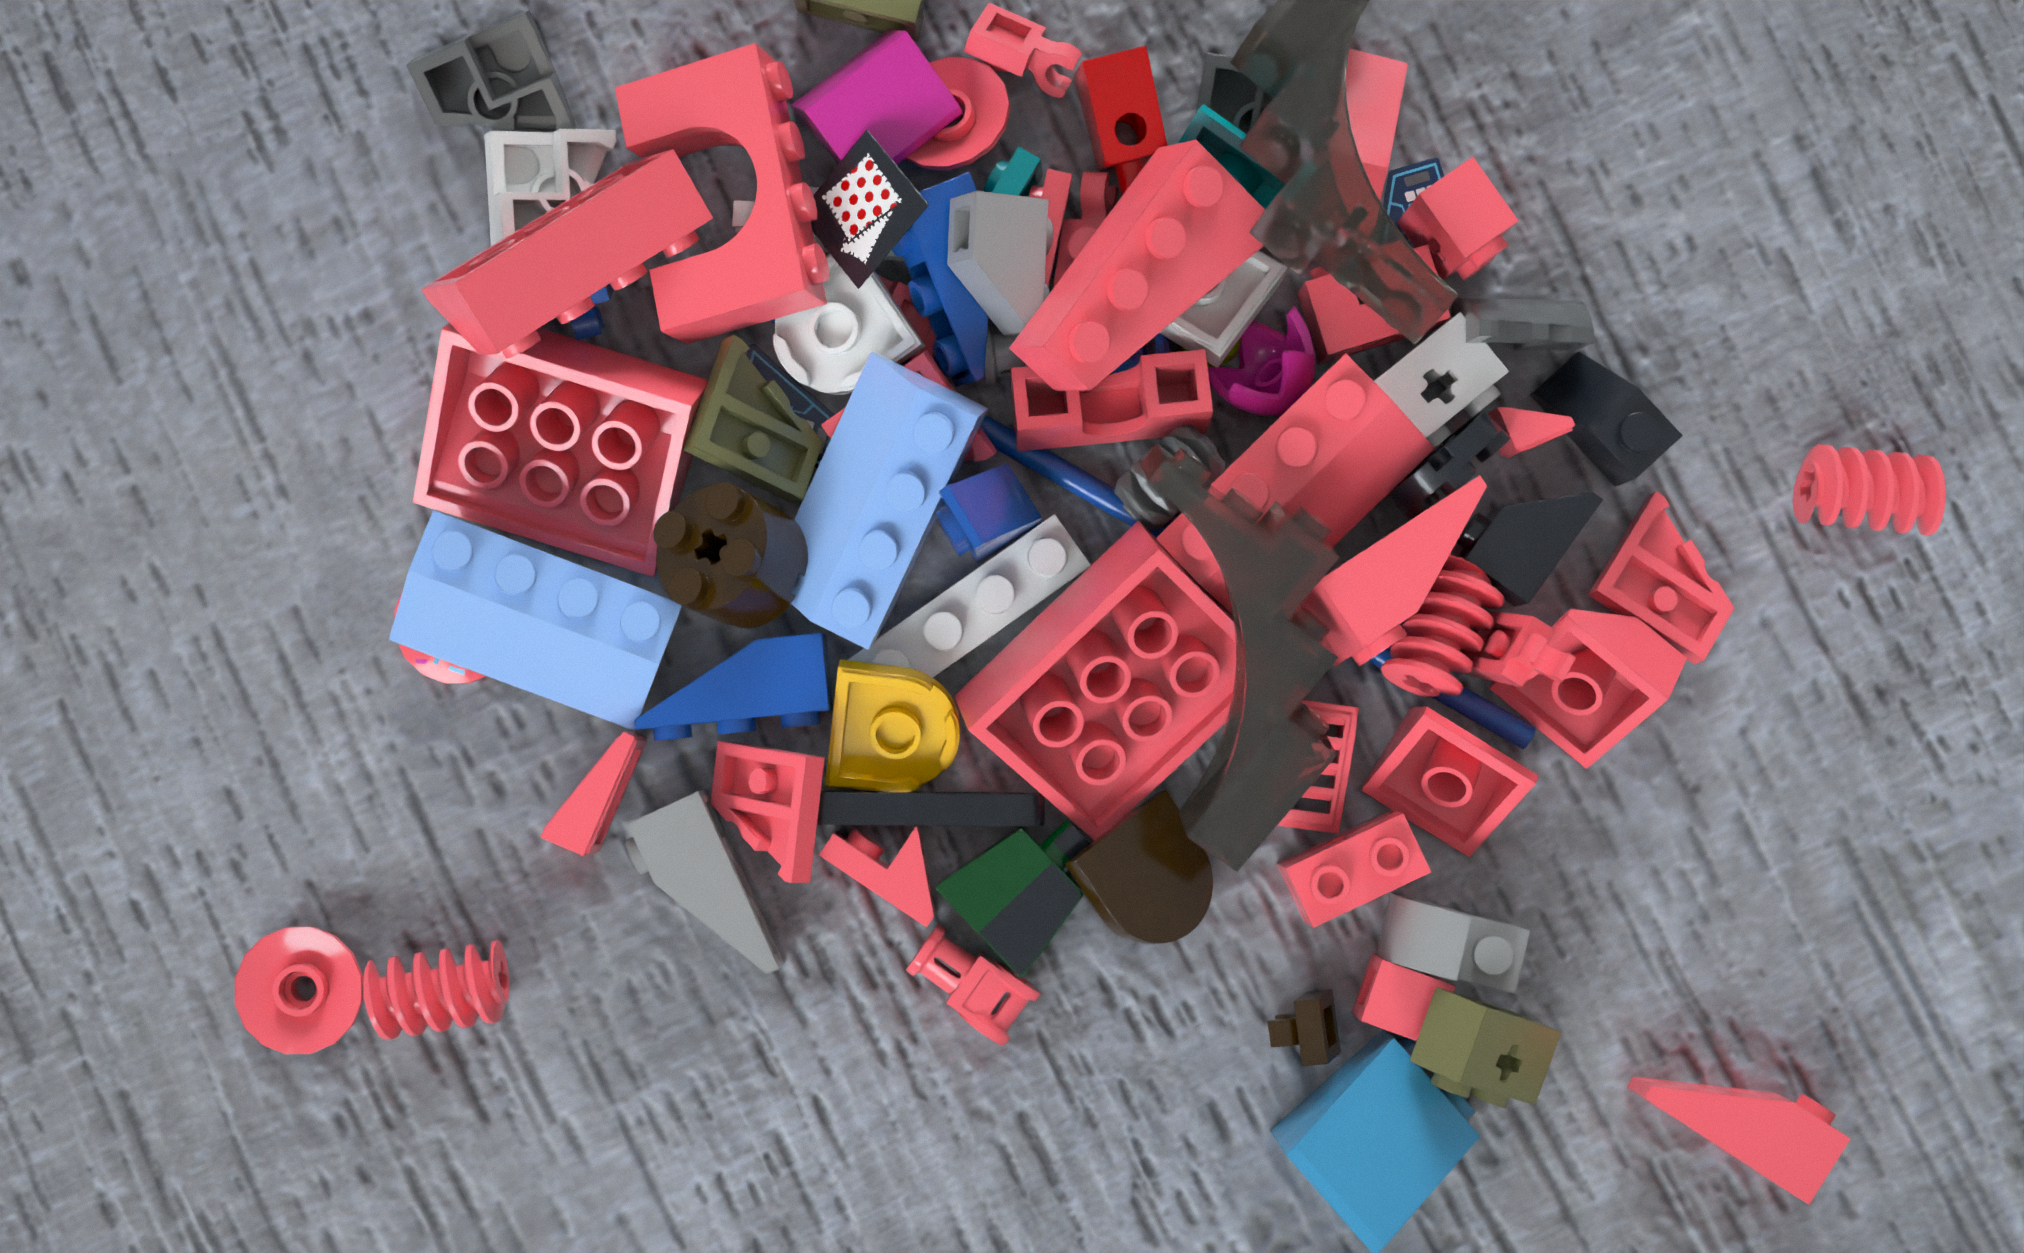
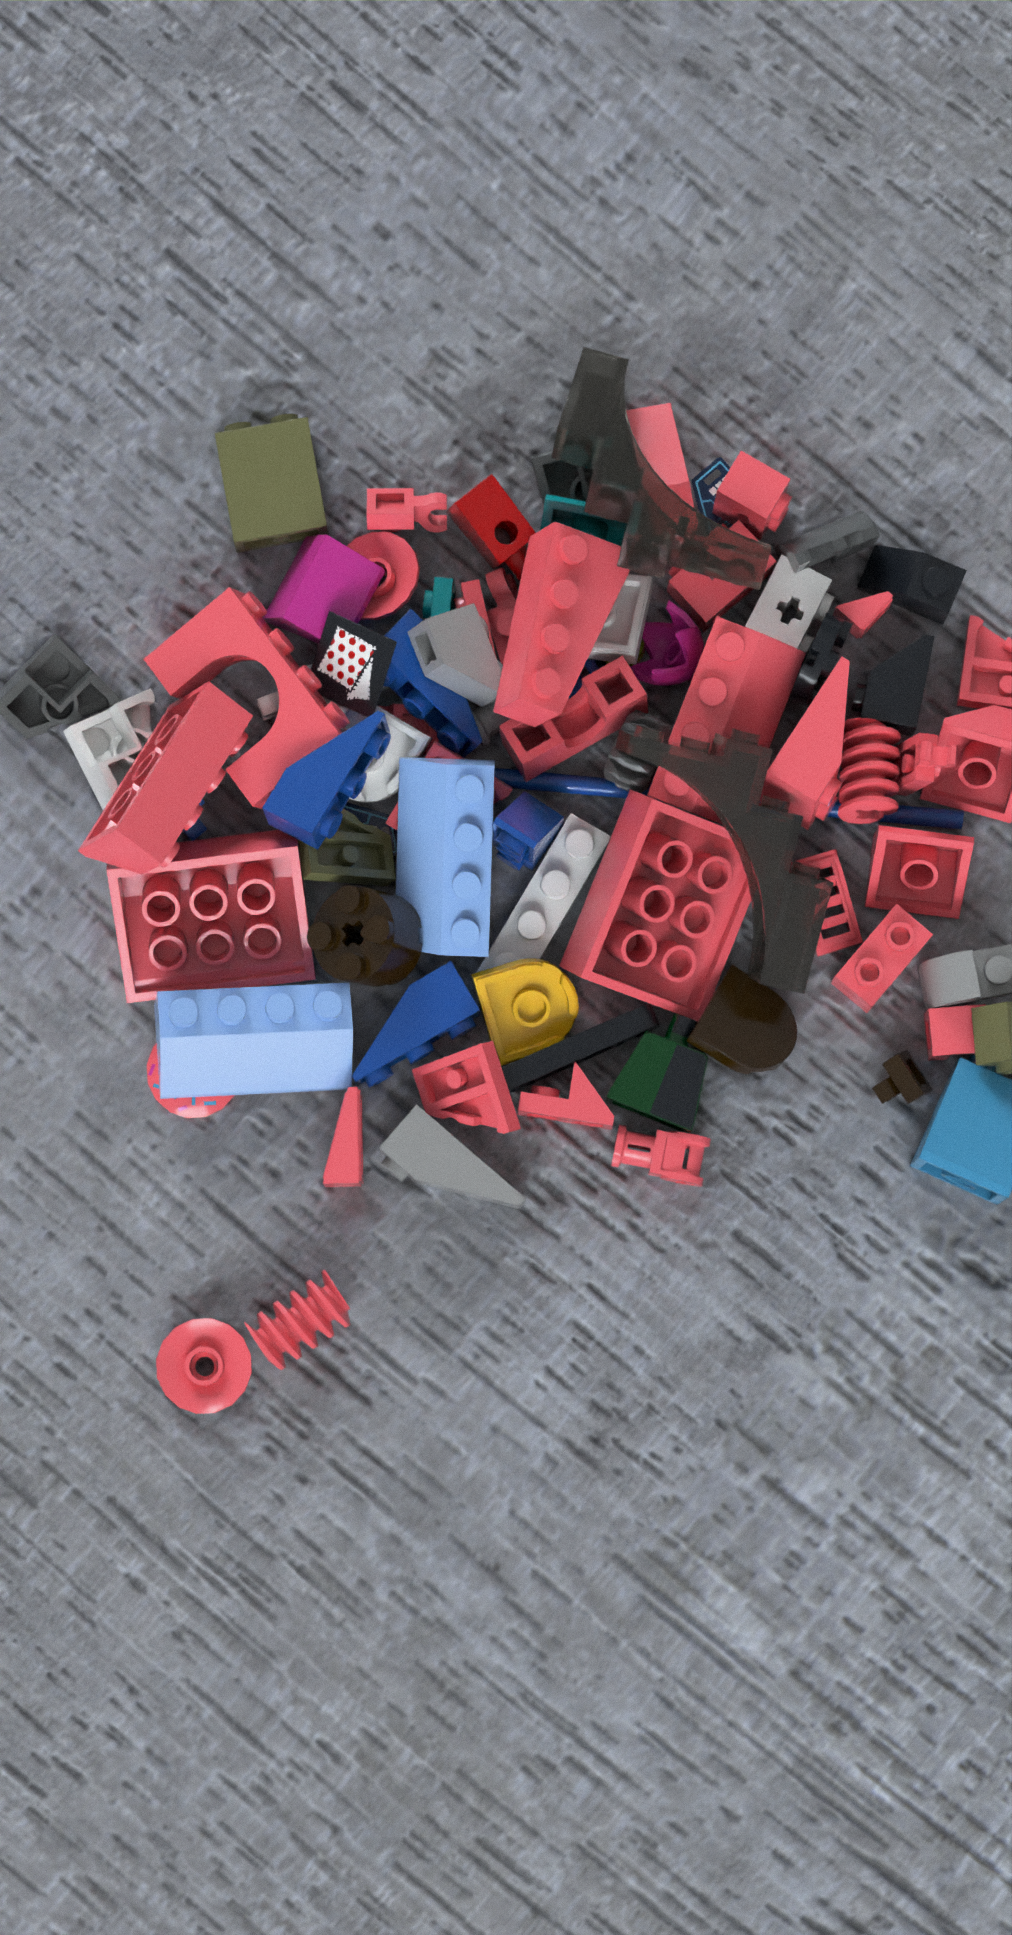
camera: 20 degrees left, 5 degrees down
none -> blue slope [262,711,391,850]

